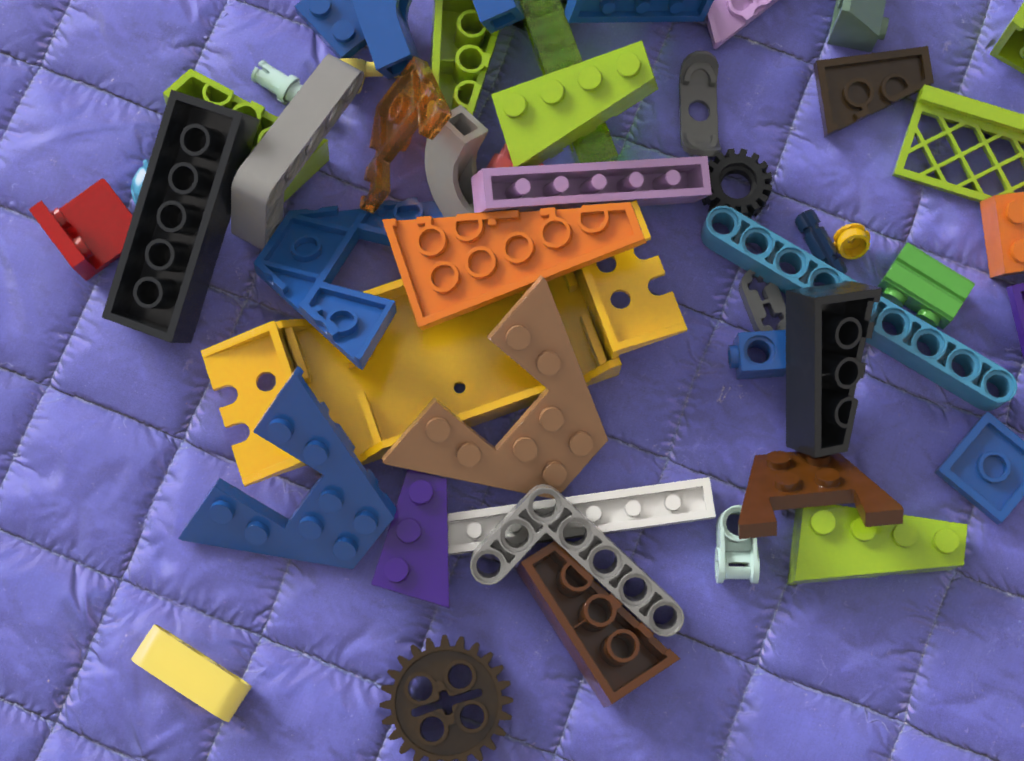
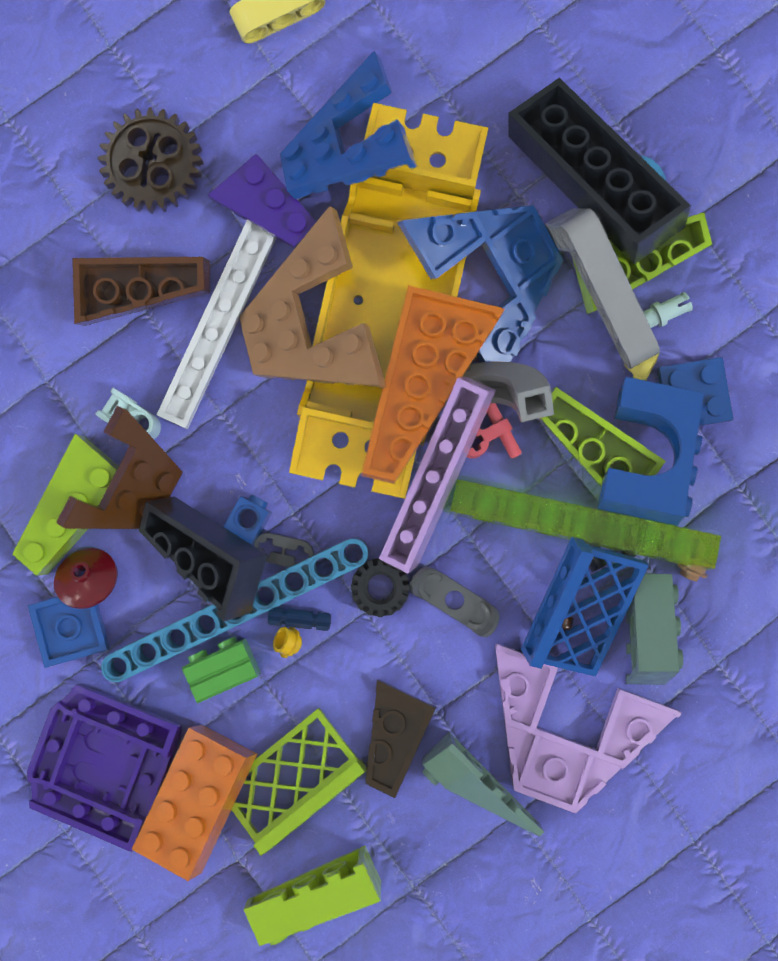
camera: 125 degrees right, 10 degrees up
red bracket [29,178,133,281] -> none
clear orange wing [360,56,452,214] -> none
light grey beam [470,484,684,637] -> none
lime wedge [491,40,658,167] -> none
none -> dark red dish [54,548,118,609]

